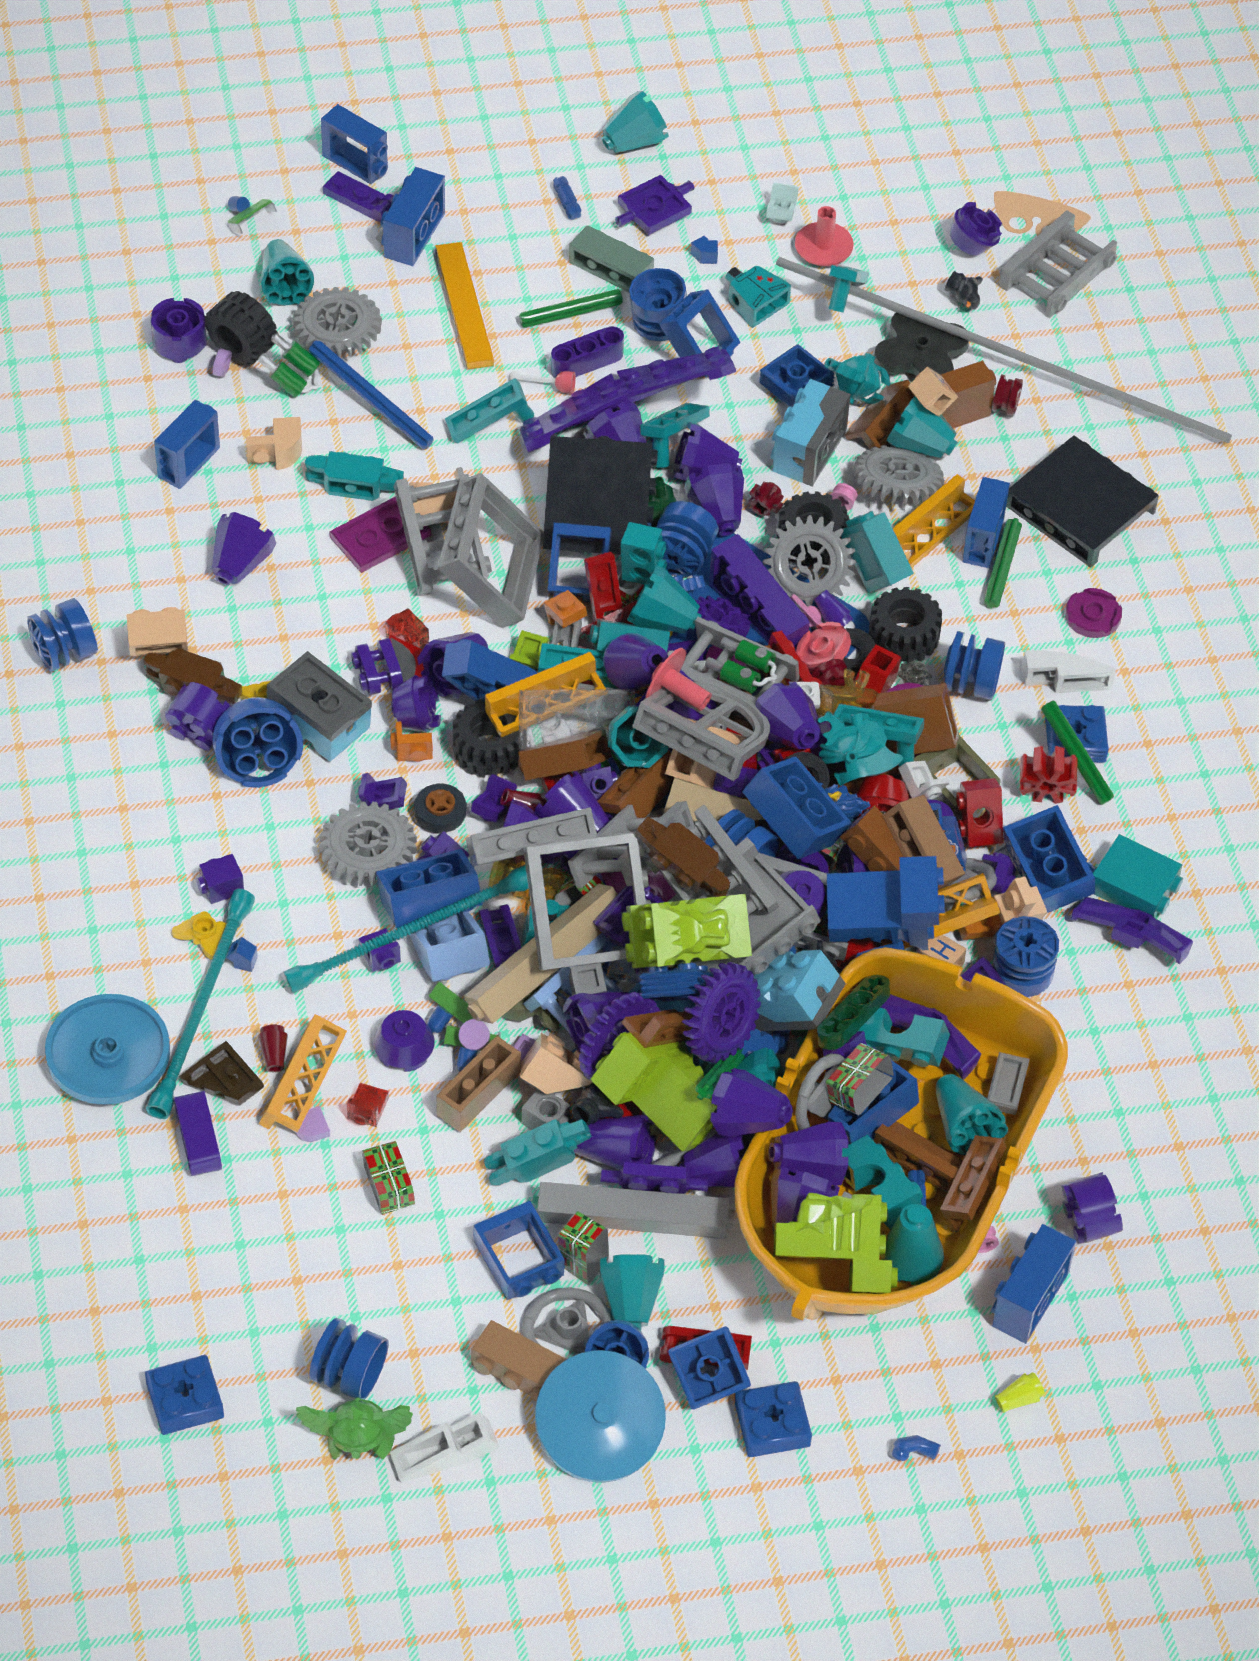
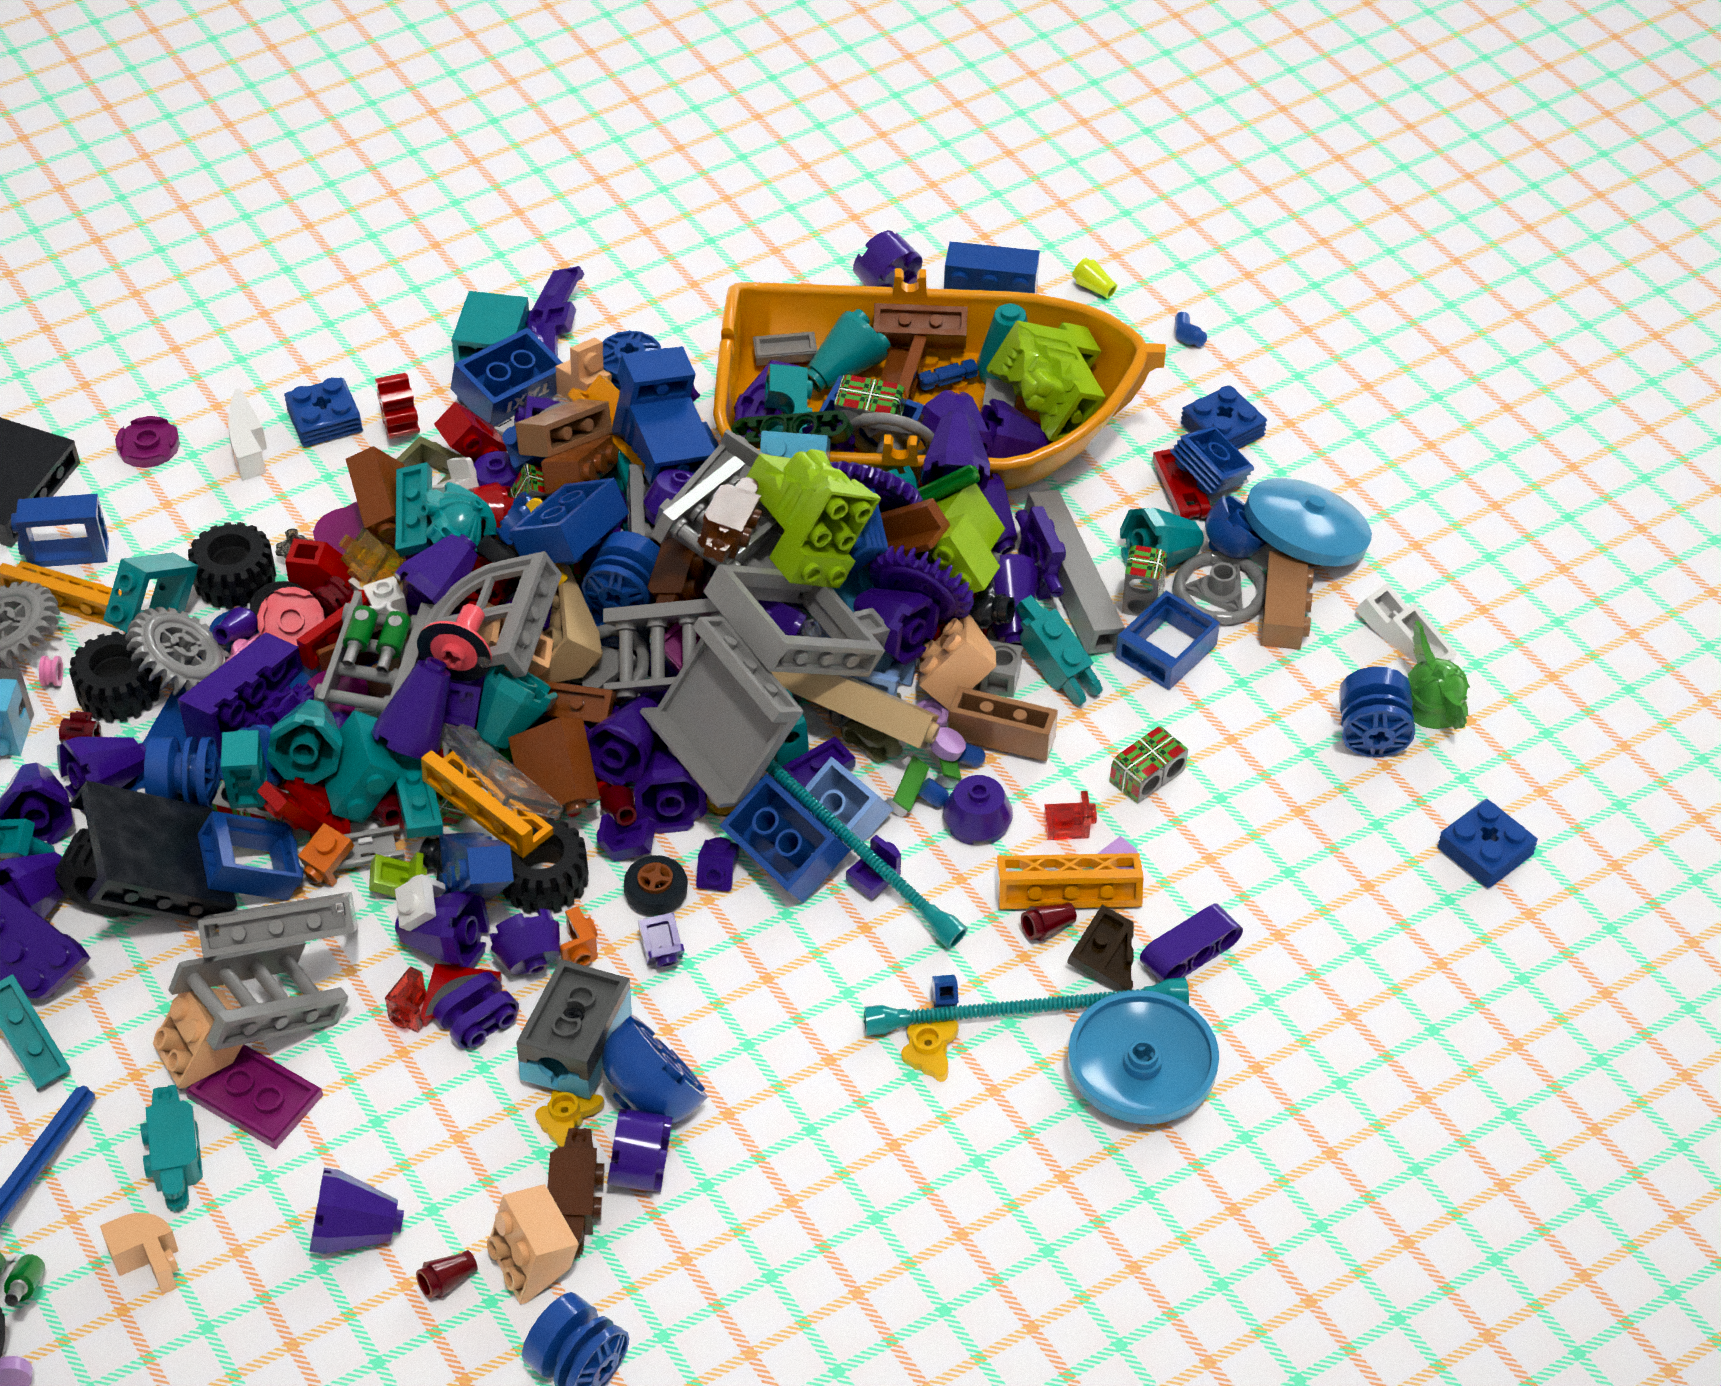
camera: 110 degrees left, 5 degrees down
blue window [154,399,220,489] -> none
dark purple brick [196,853,244,904] -> none
light grey gear [319,802,417,886] -> none
teal arch [842,1135,923,1230] -> none
blue wheel [944,631,1006,700] -> none
green axle [983,518,1022,609] -> none
green axle [1041,700,1114,805] -> none
none -> white bracket [395,874,446,931]
none -> dark red cone [416,1250,478,1299]

